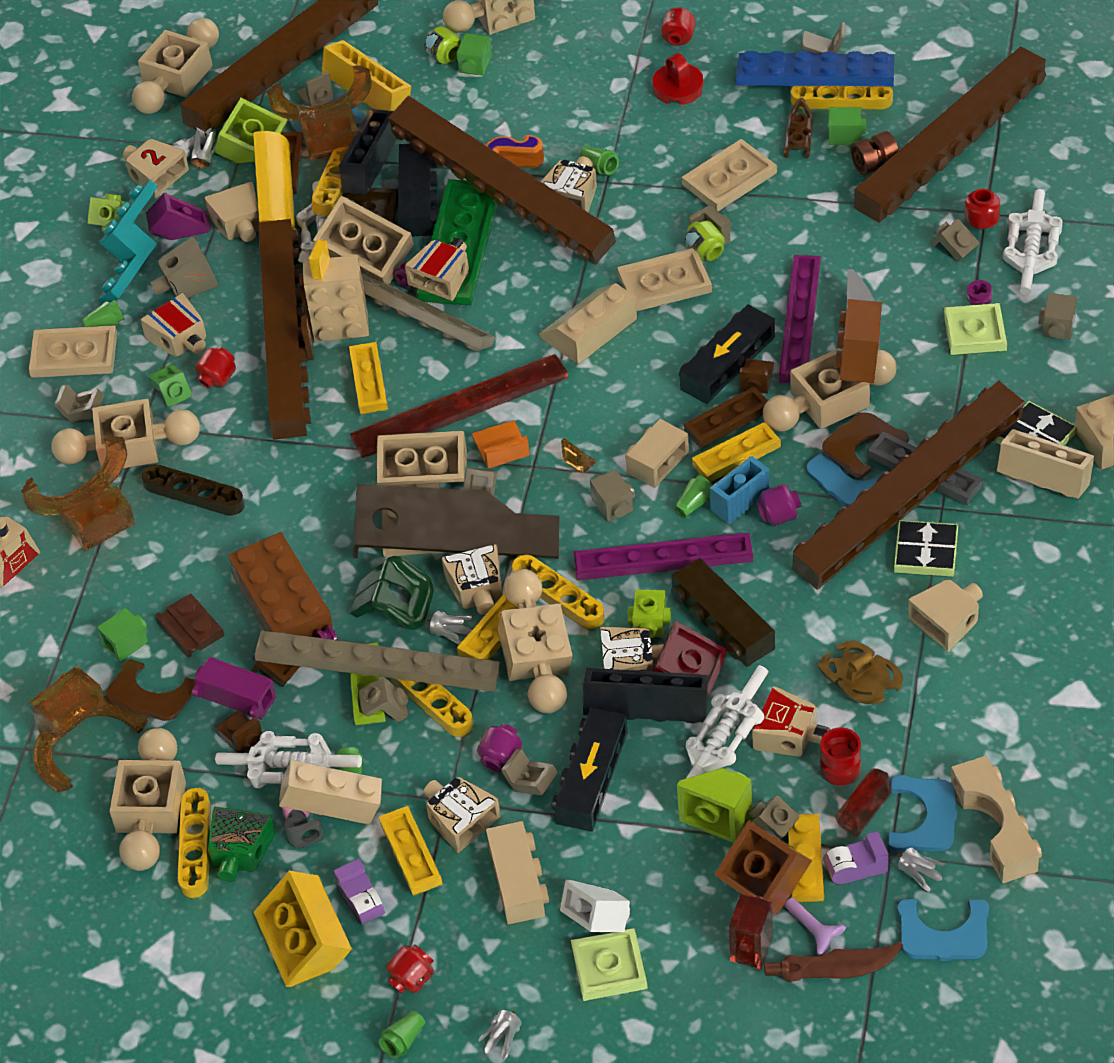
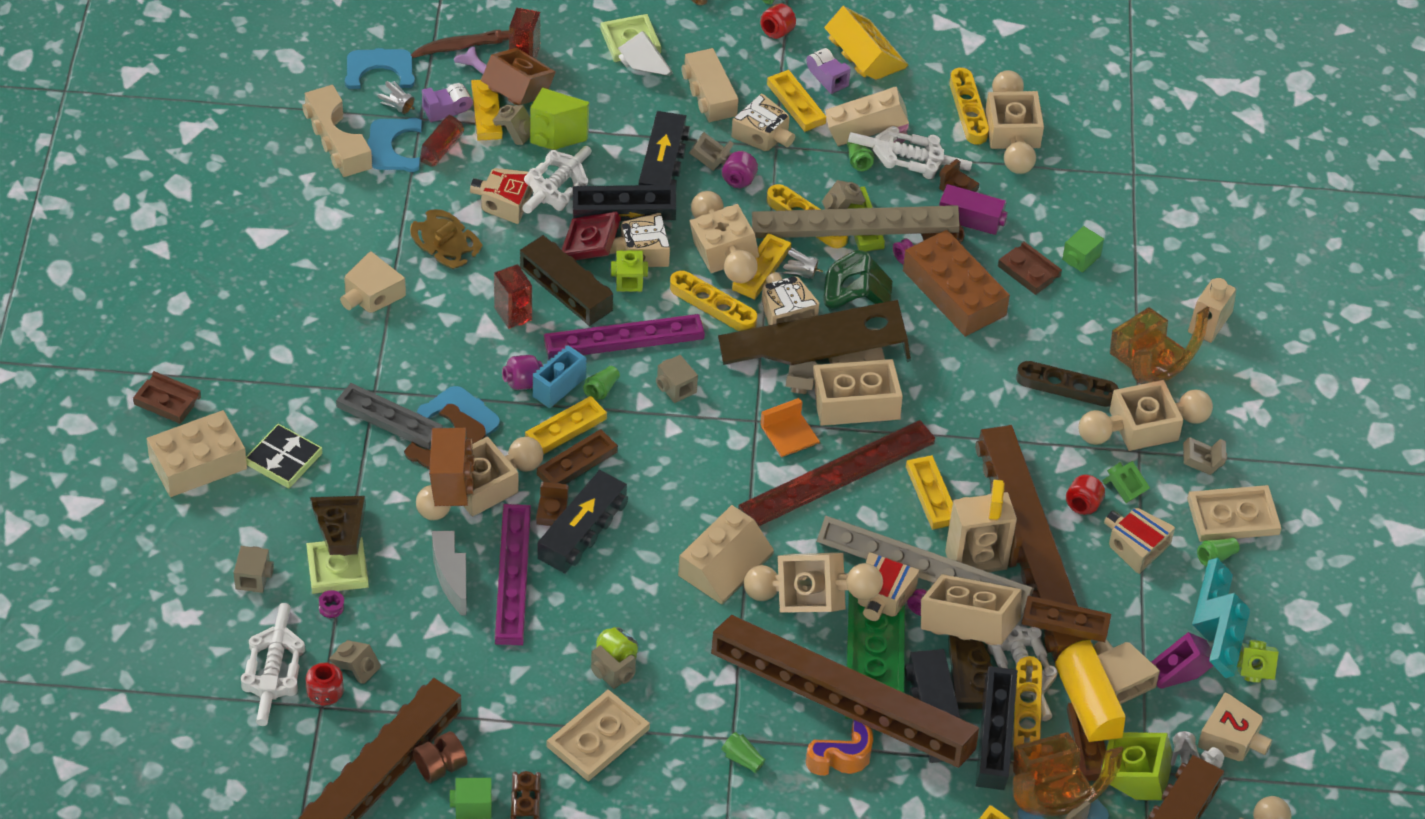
camera: 165 degrees right, 0 degrees up
clear orange piece [29,665,150,792] -> none
reddish brown piece [106,659,196,721] -> none
dark tan torso [150,236,219,298] -> none
green torso [208,806,276,882] -> none
torso [541,156,597,212] -> none
clear orange slope [561,438,597,473] -> none
tan plate [617,248,712,312] -> none
tan brick [625,419,689,488] -> none
reddish brown brick [792,381,1024,590] -> none
red wheel [820,727,861,786] -> none
black tile [894,520,958,577] -> none
tan brick [997,429,1094,499] -> none
none -> dark brown wing [310,496,366,556]
none -> clear red brick [494,264,532,329]
none -> tan brick [744,553,883,612]
none -> reddish brown plate [1022,596,1111,643]

